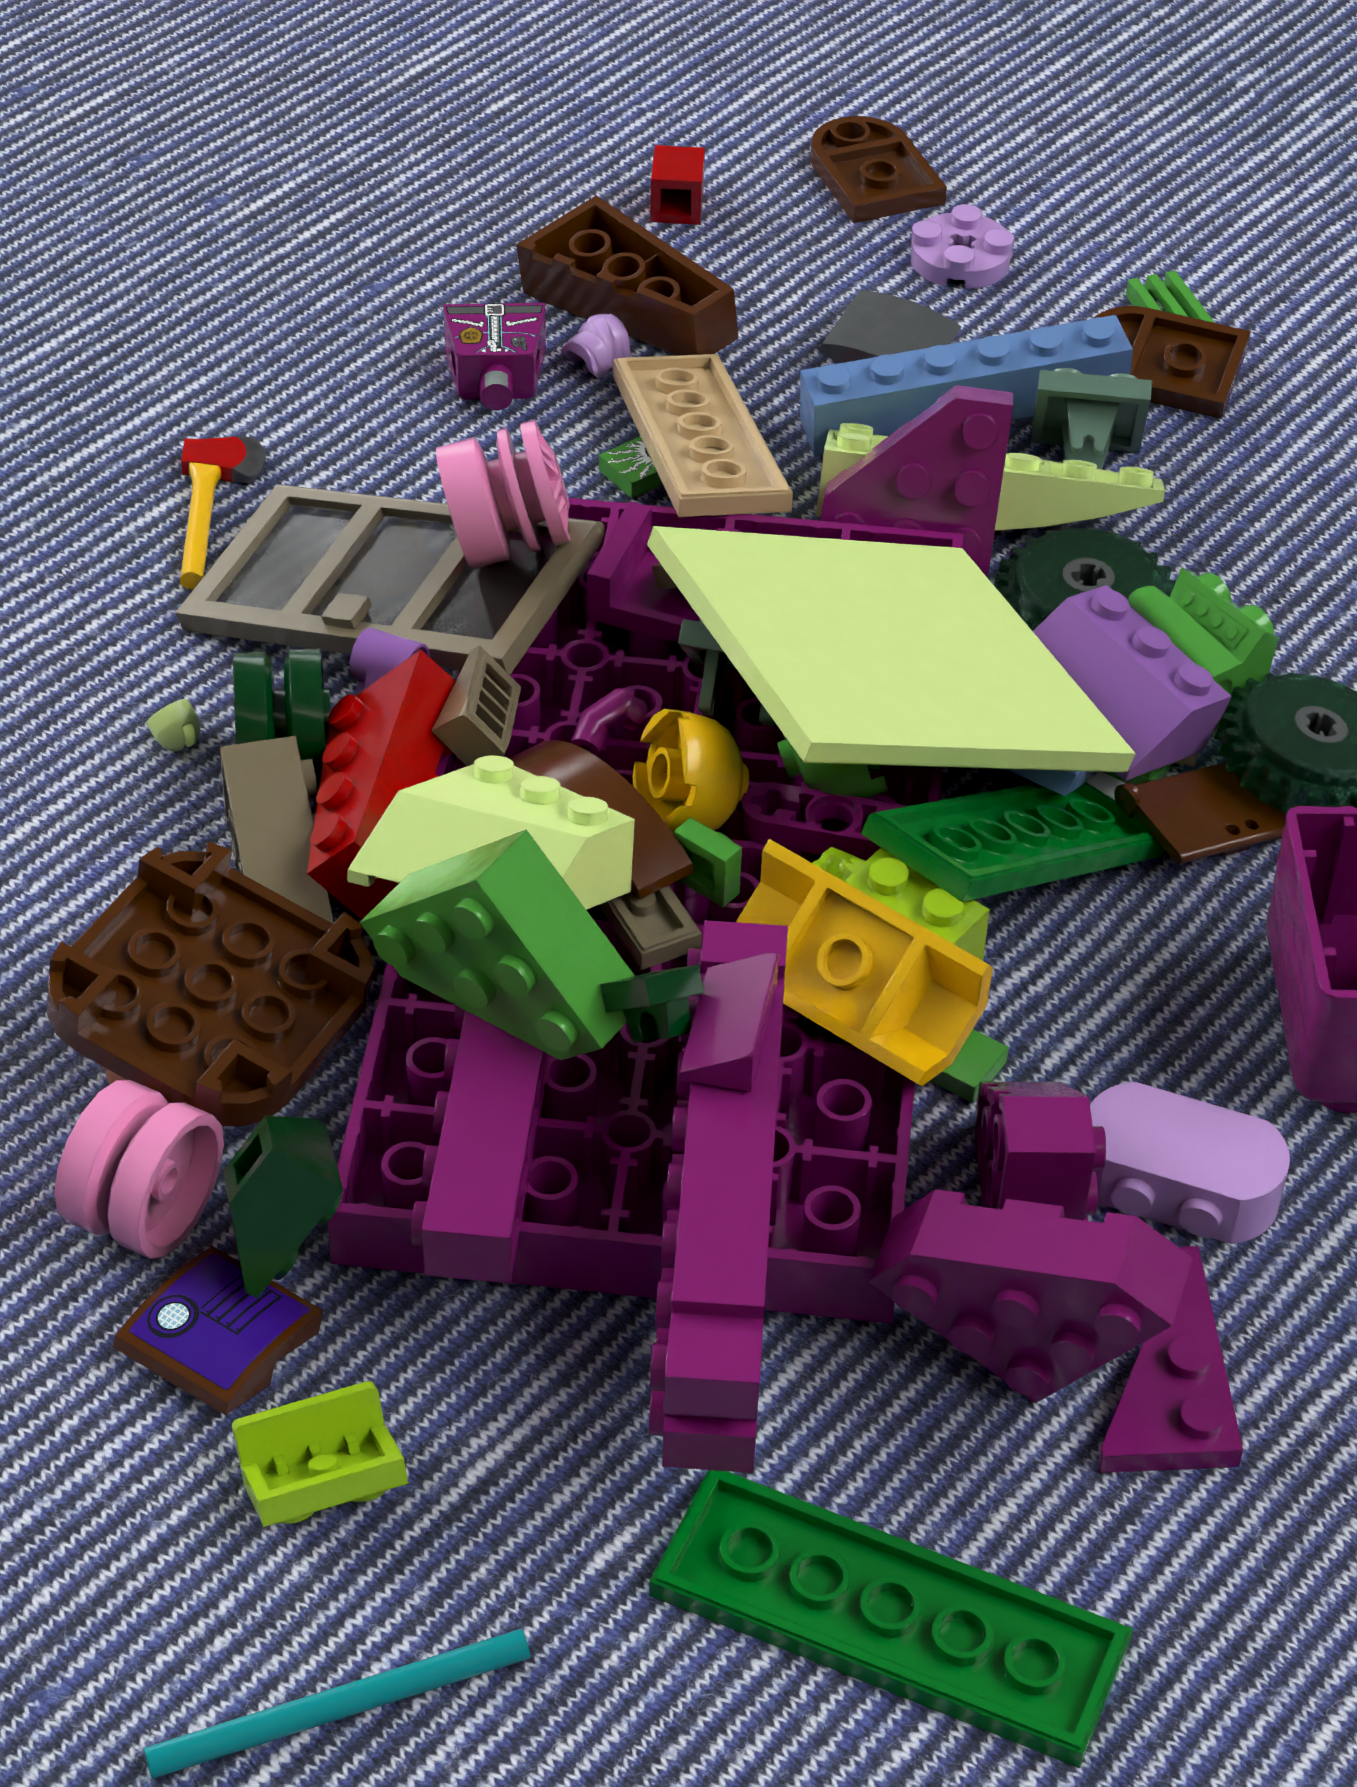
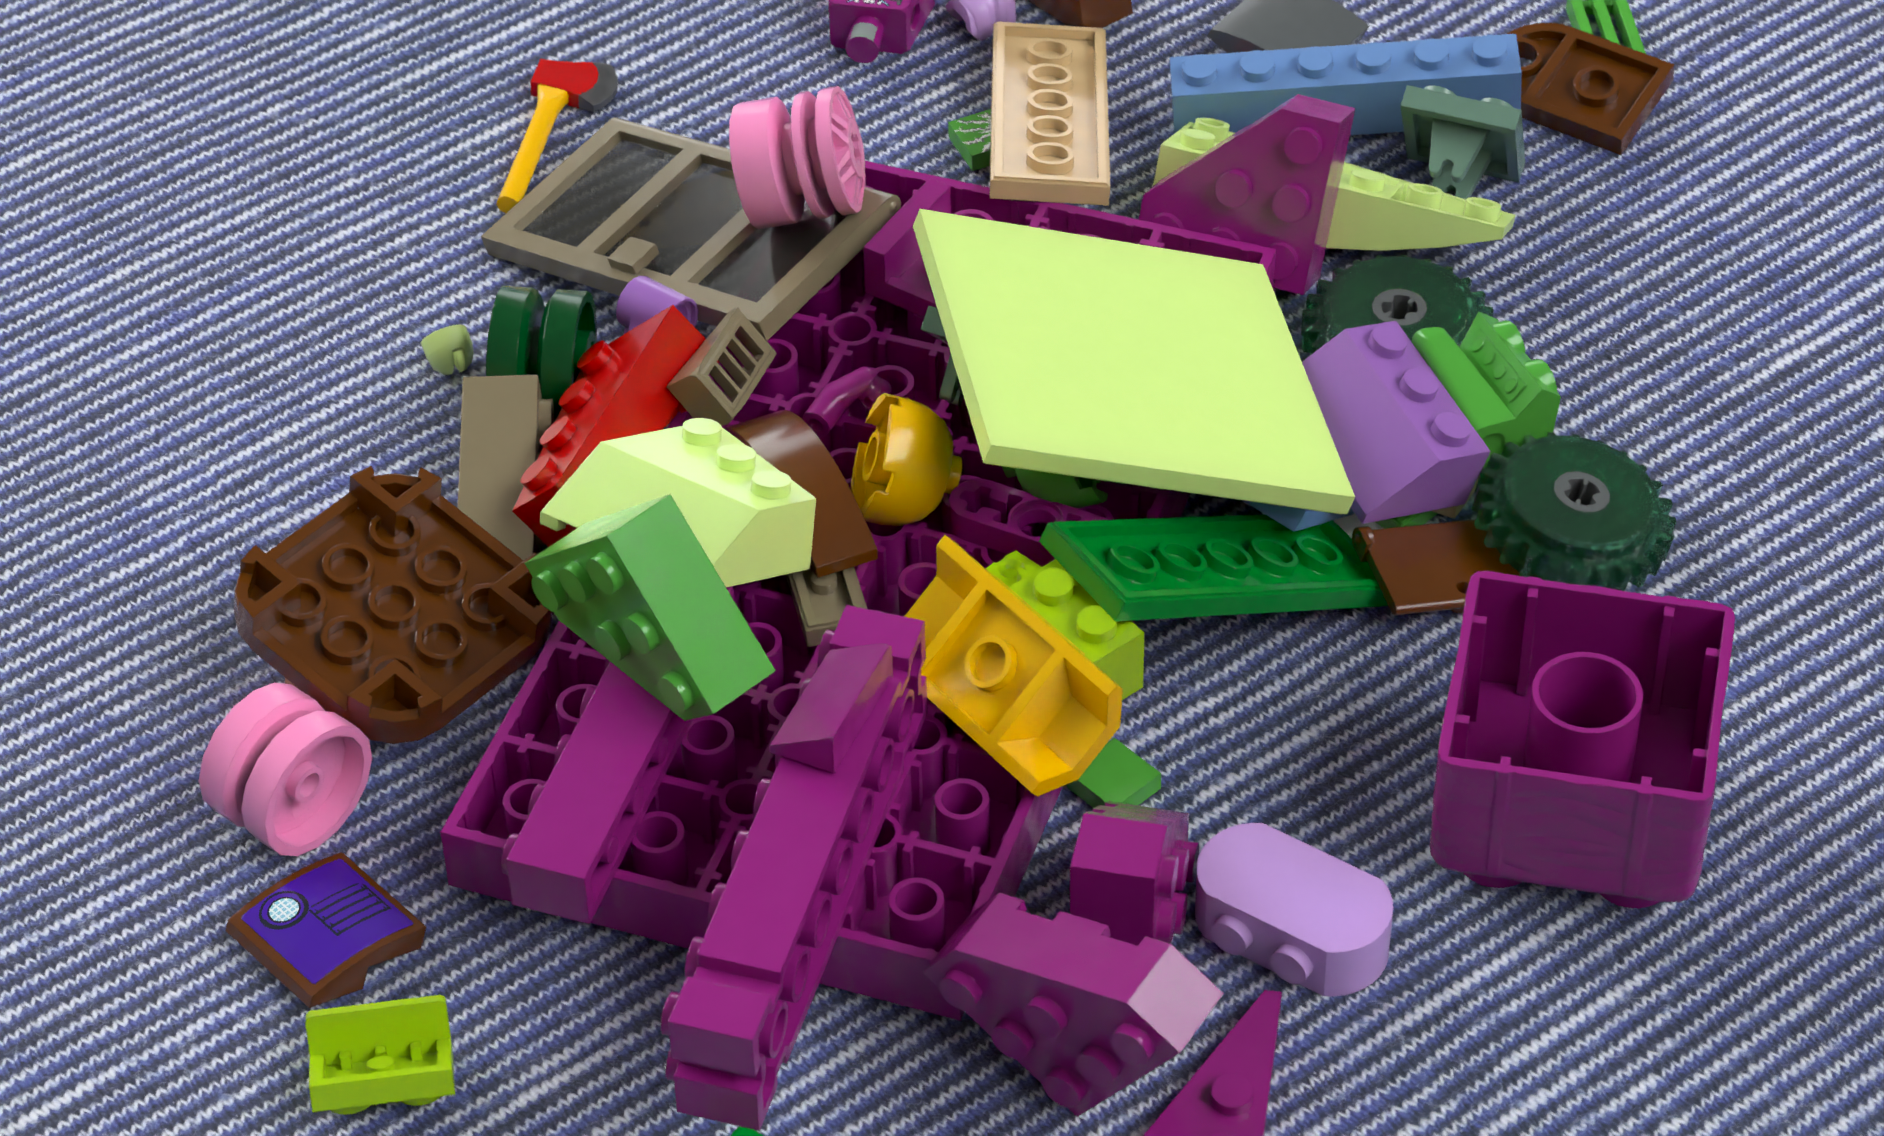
camera: 15 degrees right, 0 degrees up
dark green slope [223,1116,343,1299] -> none
dark green tile [600,965,705,1043] -> none
bright green plate [674,817,742,908] -> none

